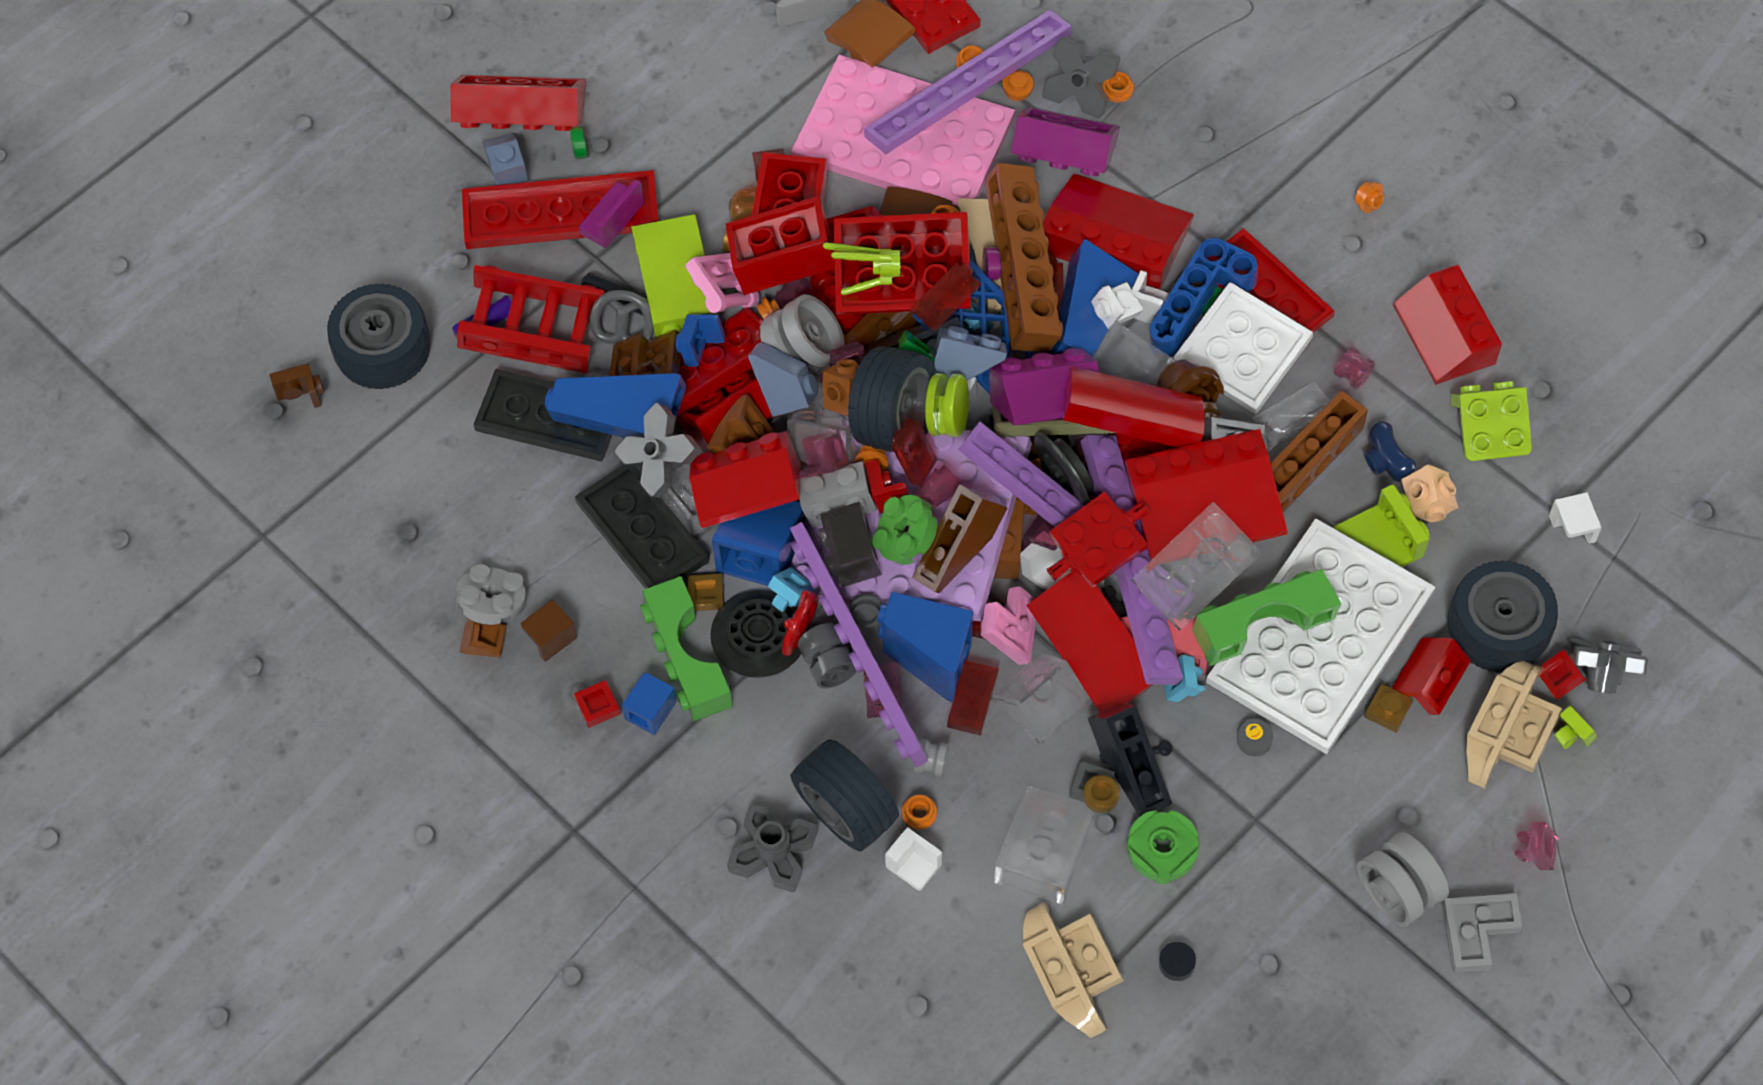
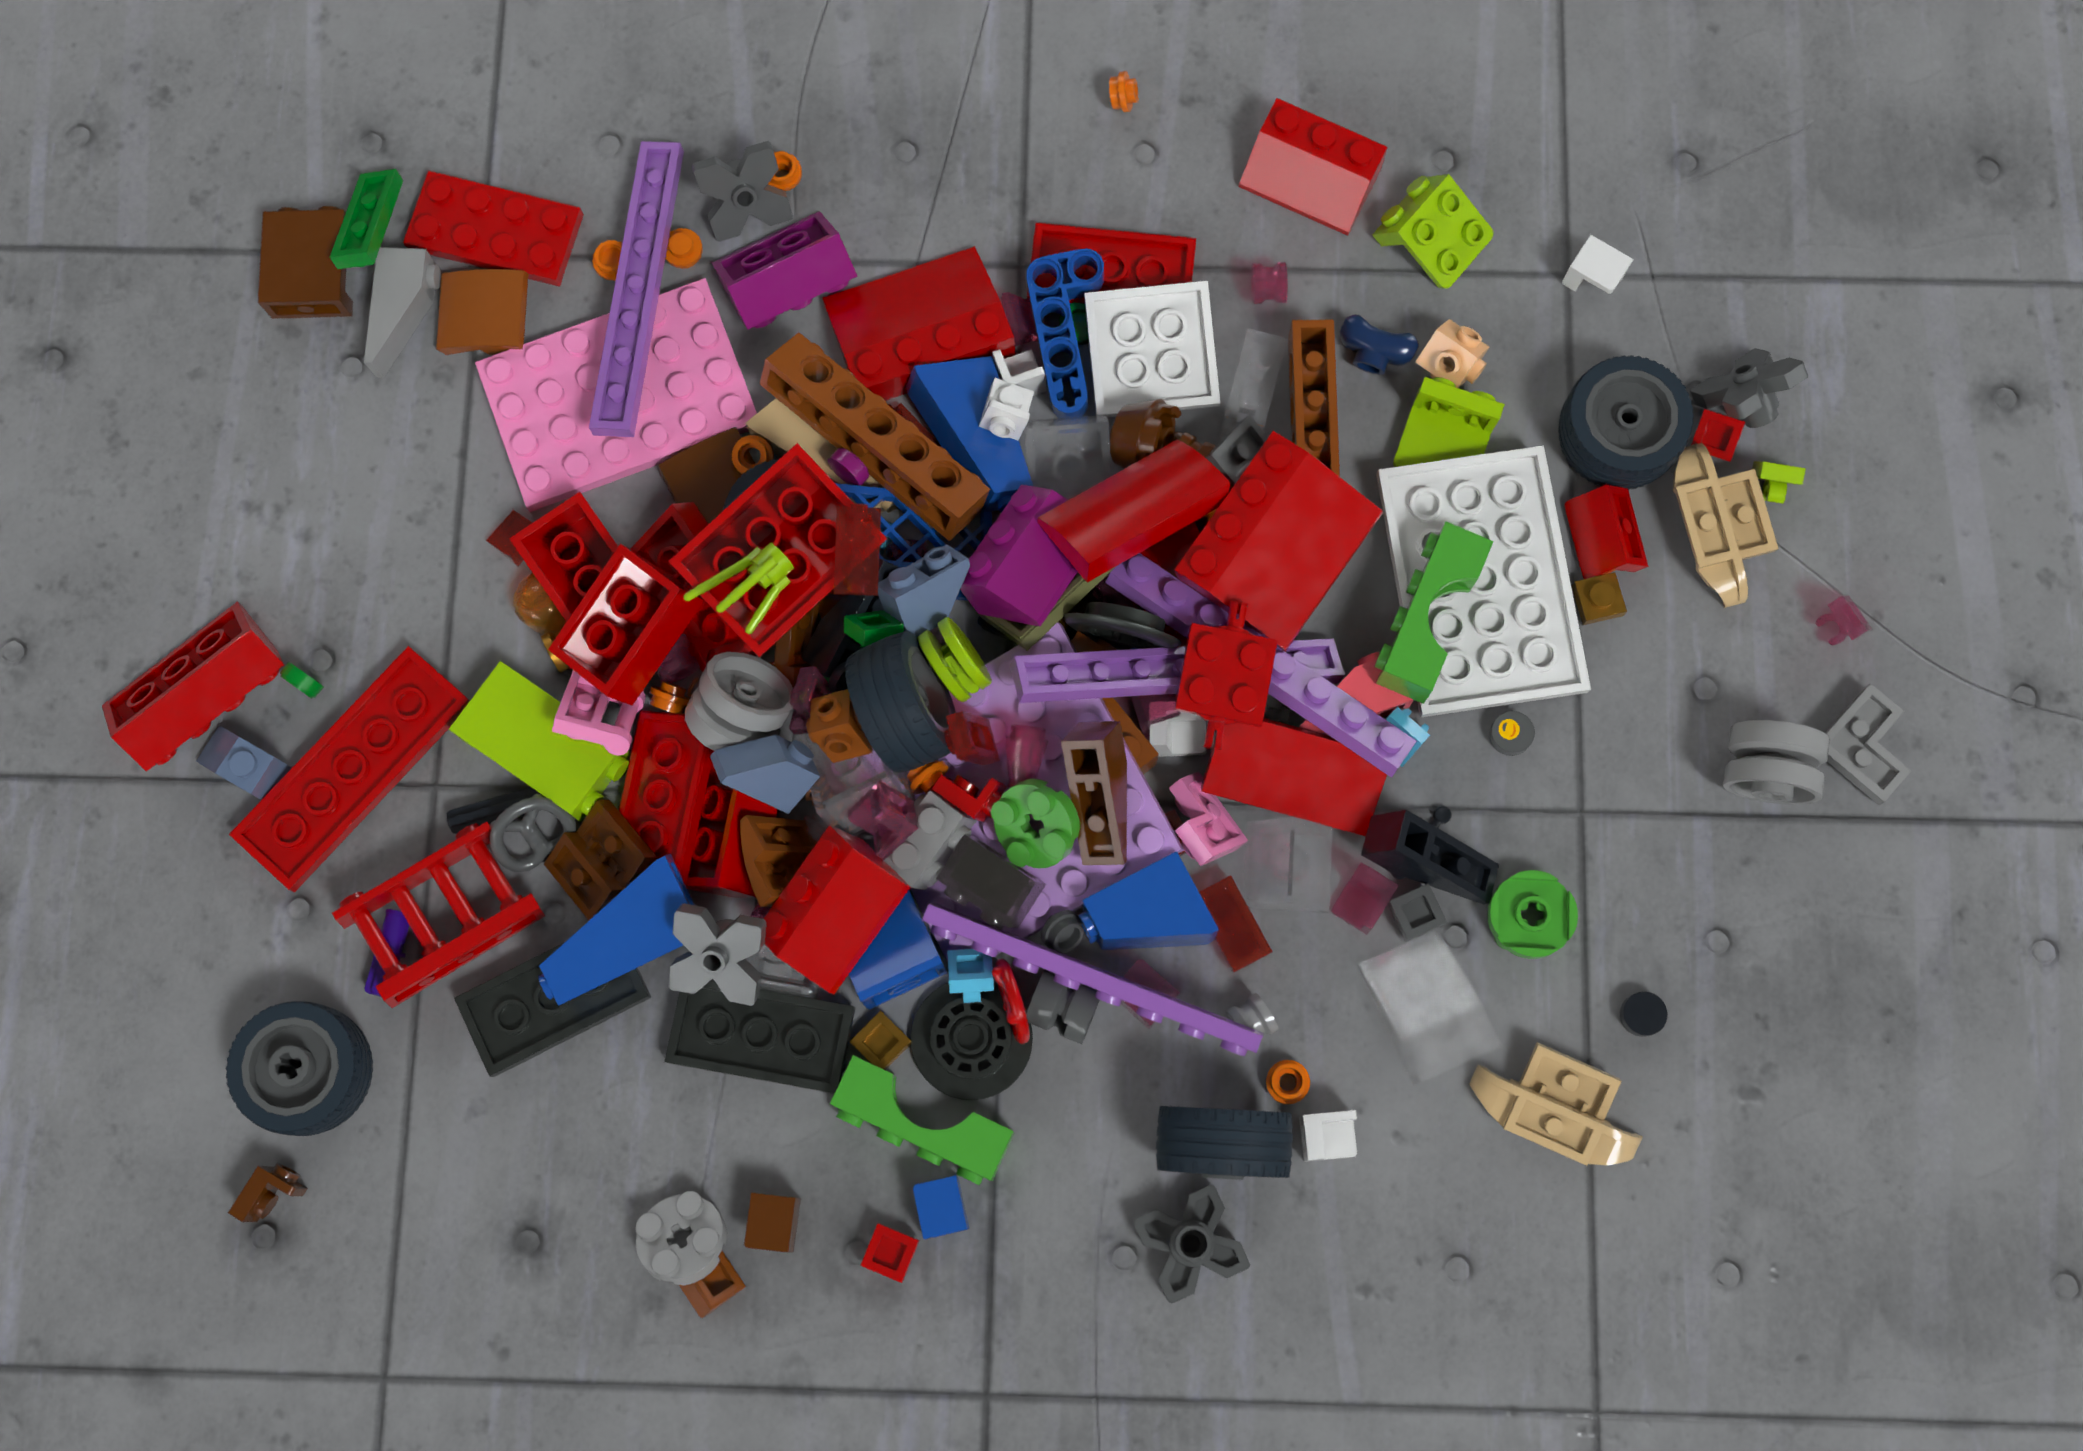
camera: 40 degrees left, 15 degrees up
magenta panel [579,180,644,249] -> none
blue bracket [676,314,726,367] -> none
pearl gold tile [1083,775,1120,813] -> none
clear slope [1131,502,1262,631] -> none
none -> clear pink slope [1001,292,1038,346]
none -> clear pink panel [1331,862,1399,935]

